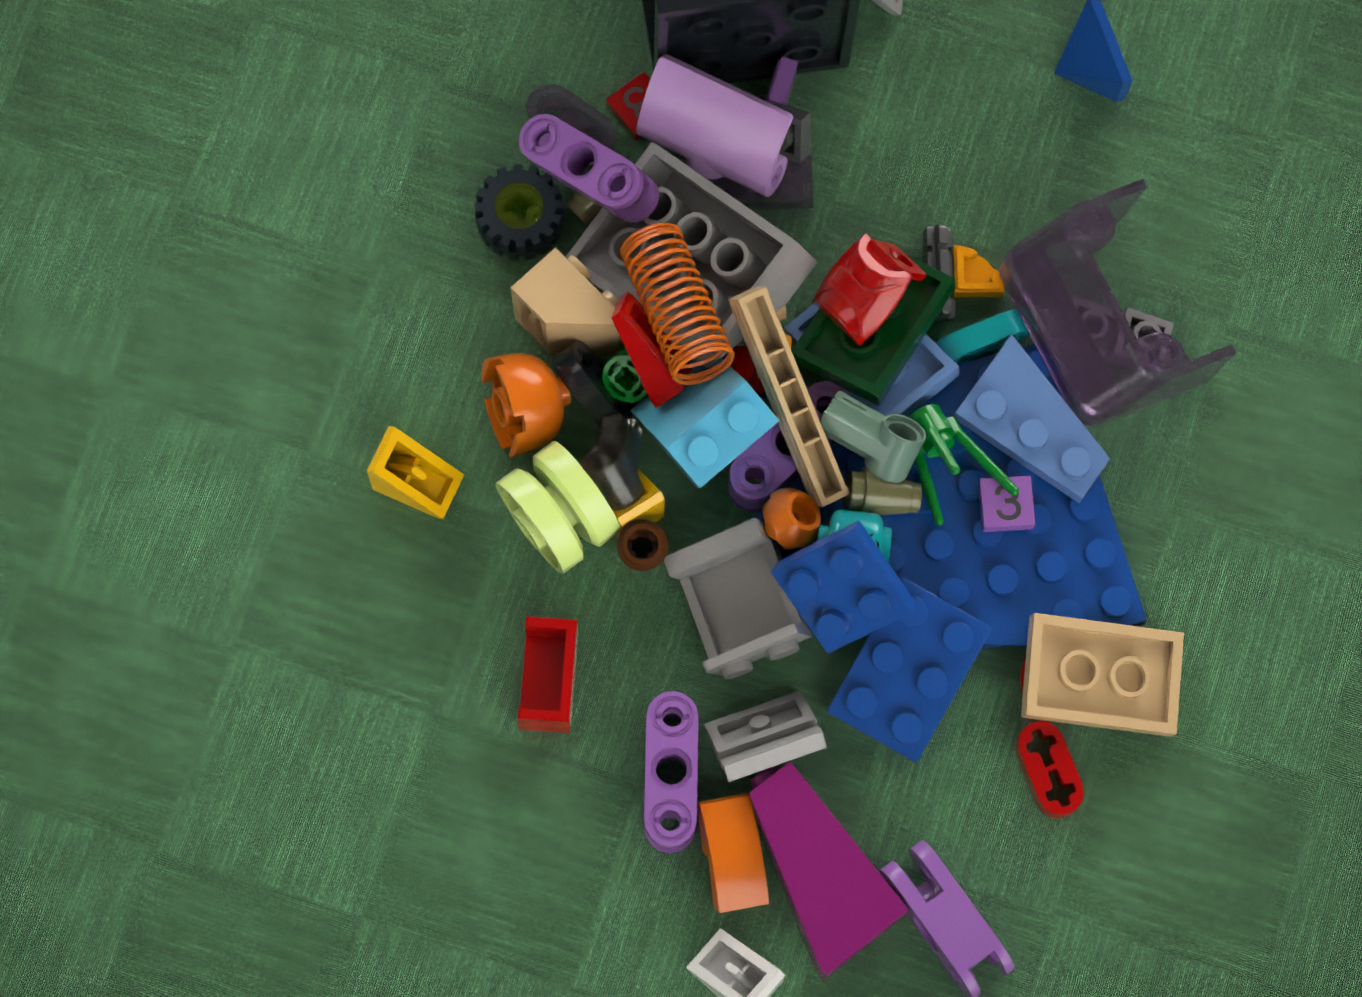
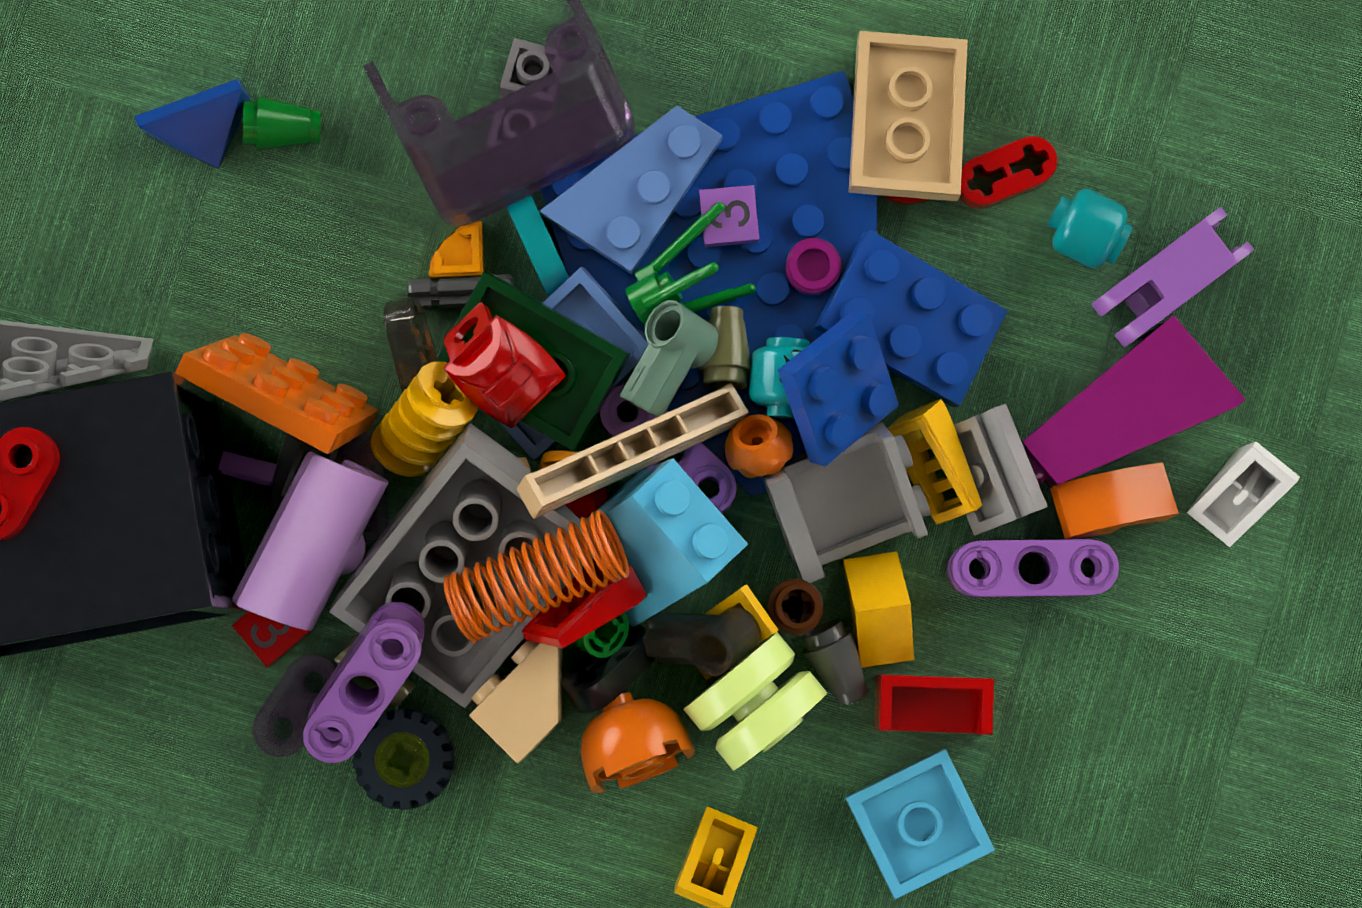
camera: 90 degrees left, 10 degrees up
none -> orange plate [175,333,379,454]
none -> green cone [243,96,321,150]
none -> yellow piece [370,362,478,477]
none -> clear smoke beam [384,297,437,393]
none -> magenta tile [785,238,841,295]
none -> dark grey cone [801,619,869,705]
none -> yellow slope [842,551,914,668]
none -> medium azure plate [845,748,995,899]
none -> yellow slope [887,399,982,525]
none -> teal head [1047,188,1133,269]

